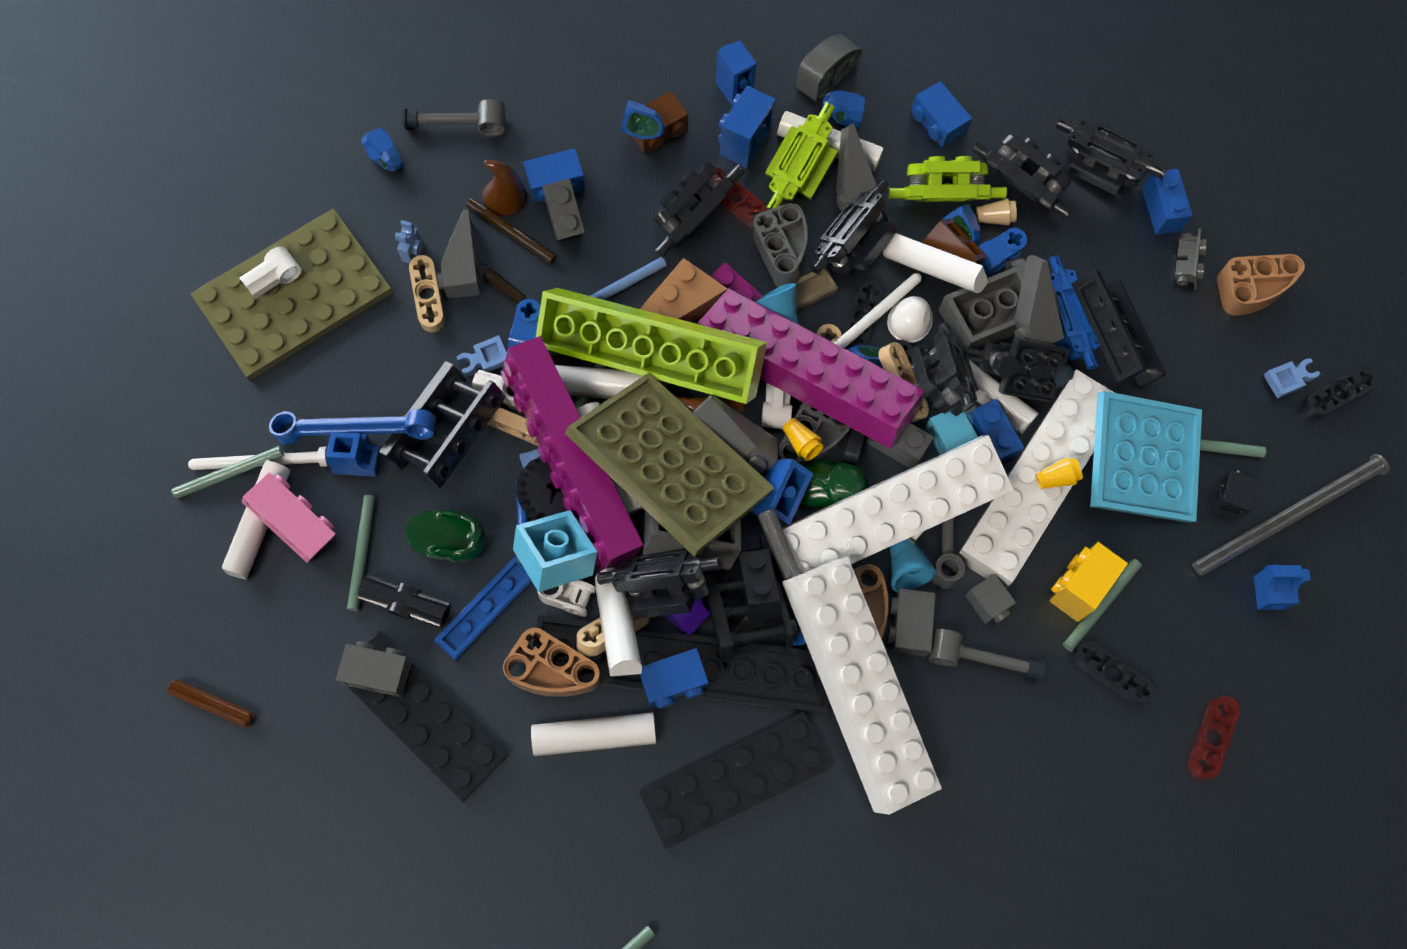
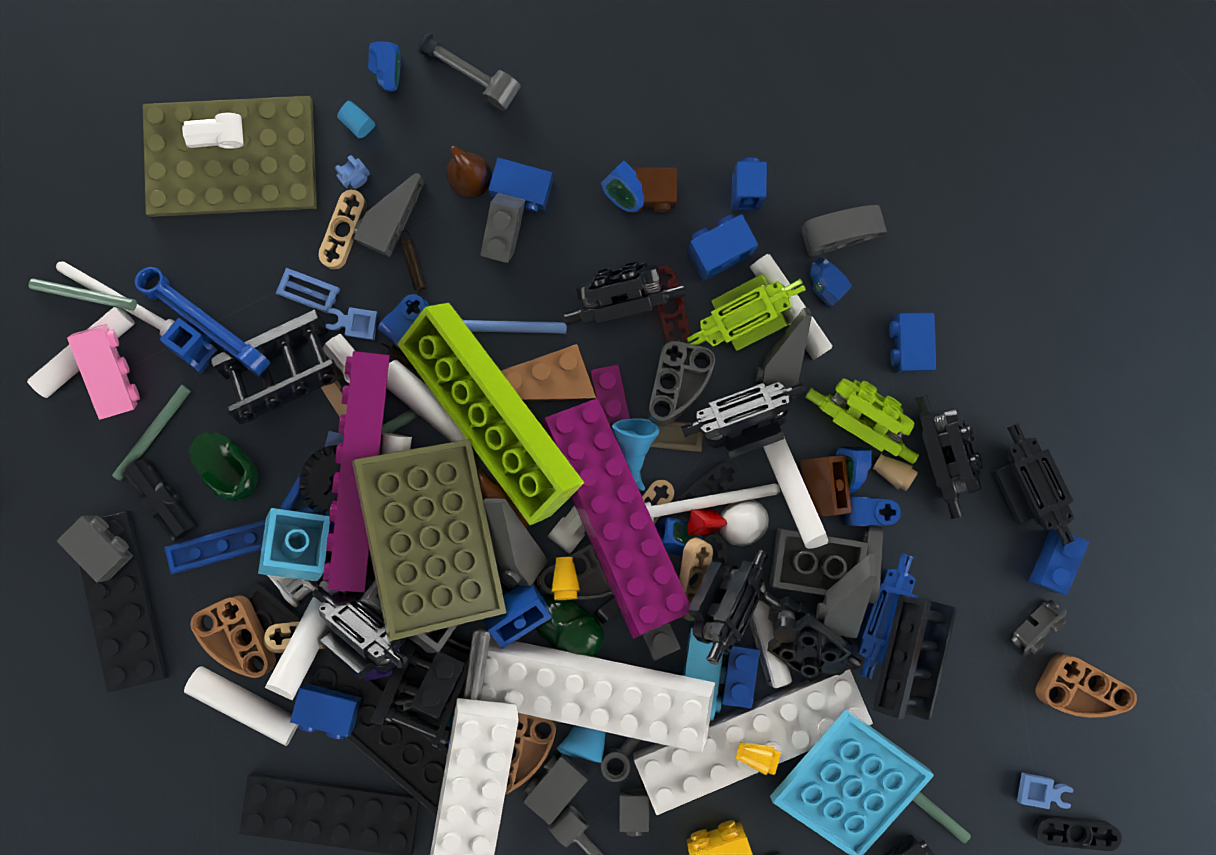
camera: 40 degrees right, 15 degrees up
dark brown bar [466,198,557,264] -> none
none -> medium blue tile [276,268,340,315]
none -> dark azure brick [337,101,376,138]
none -> red slope [687,509,727,536]

